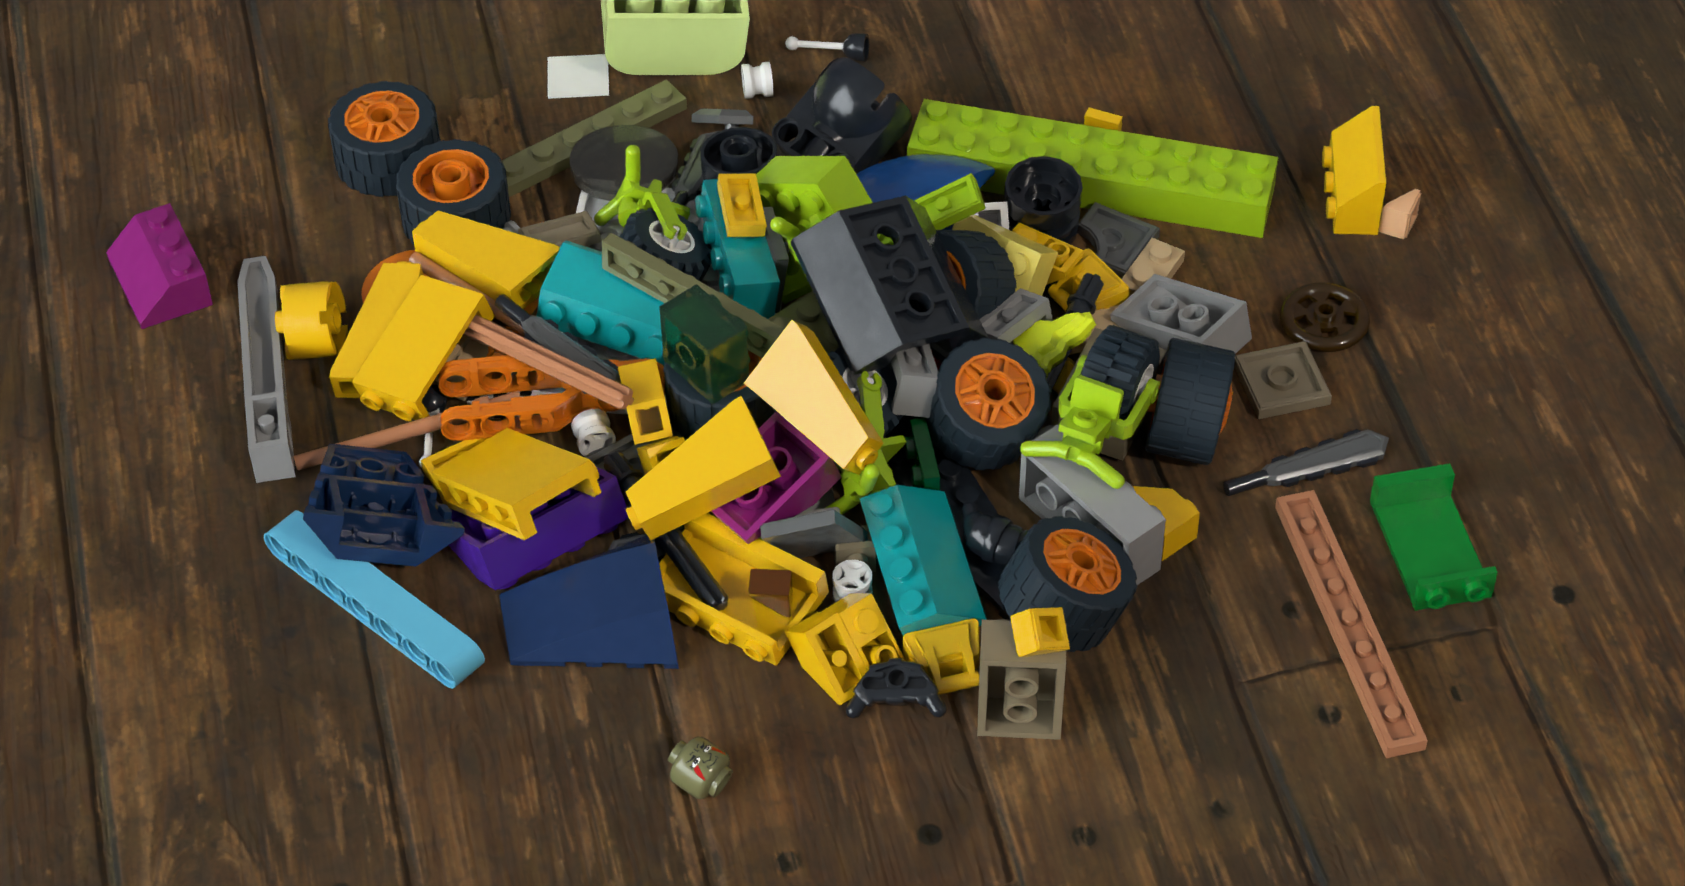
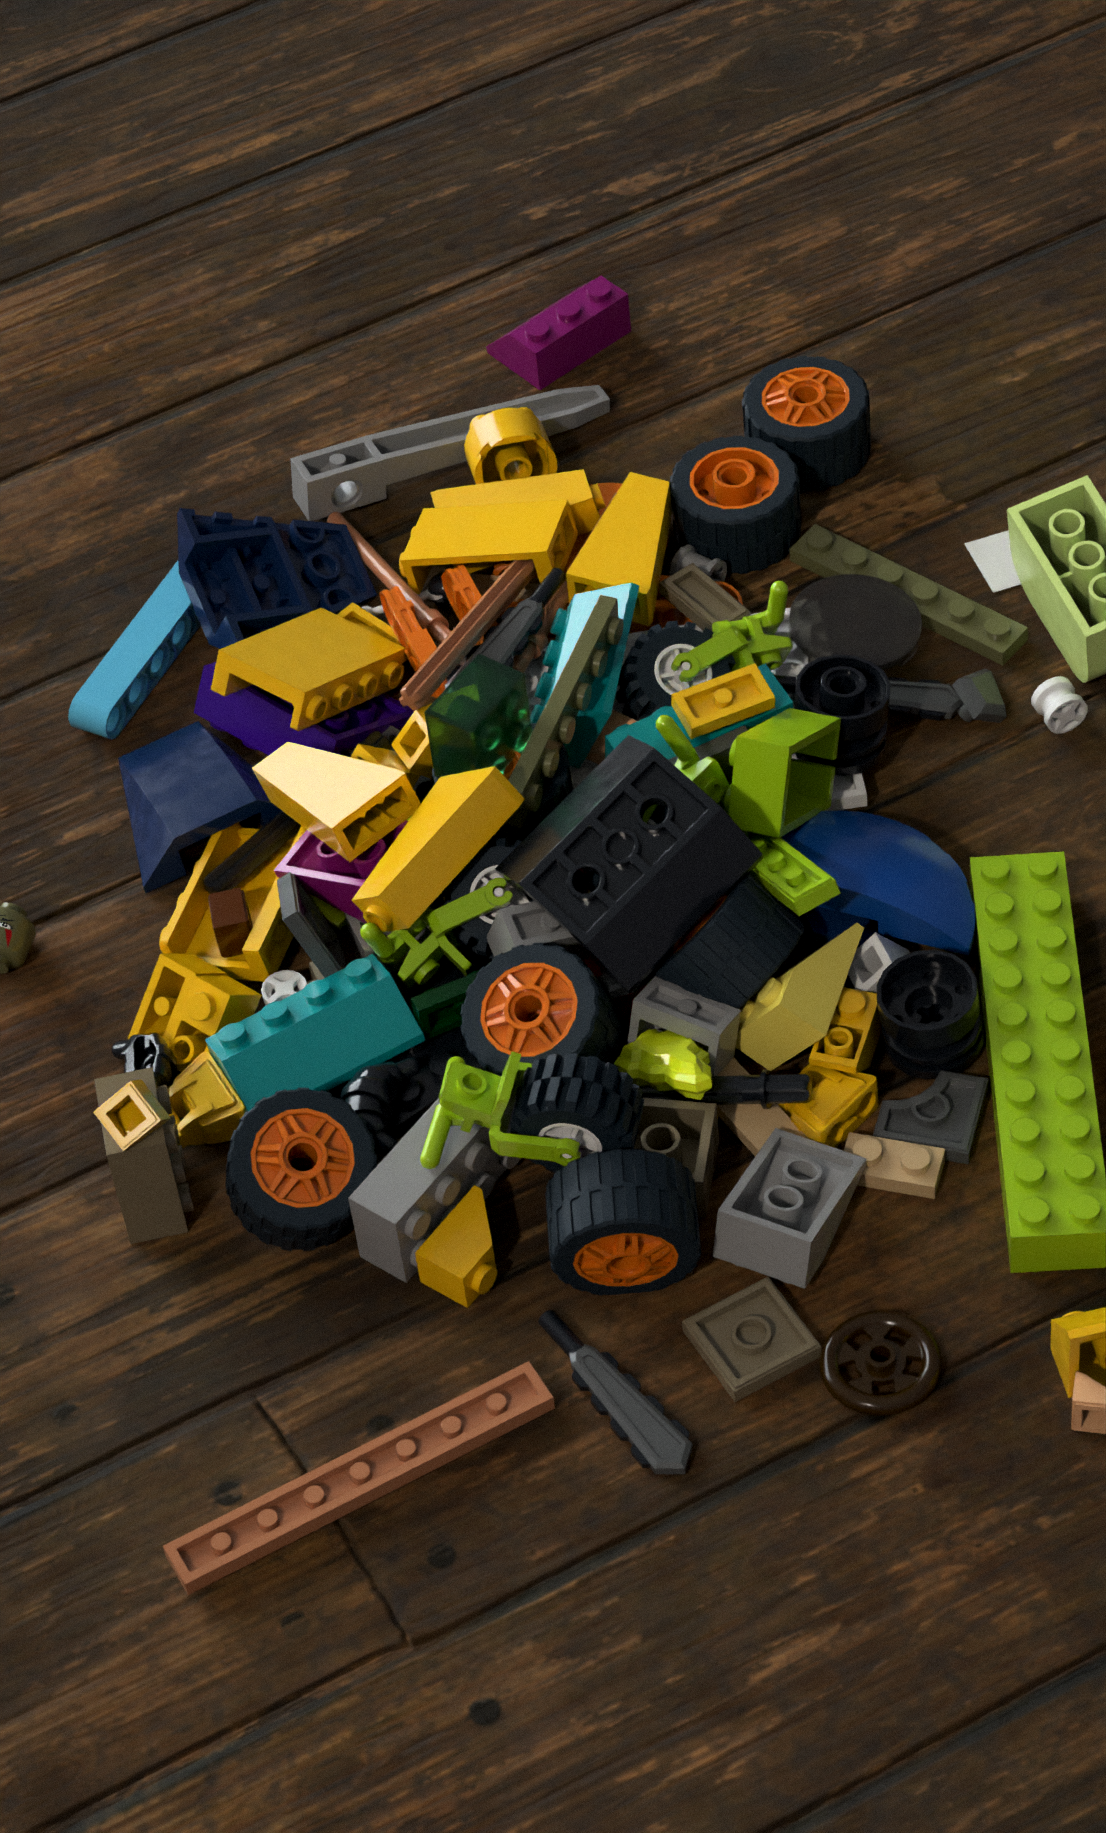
camera: 80 degrees right, 0 degrees up
black piece [772,57,912,174] -> none
green panel [1370,463,1498,611] -> none

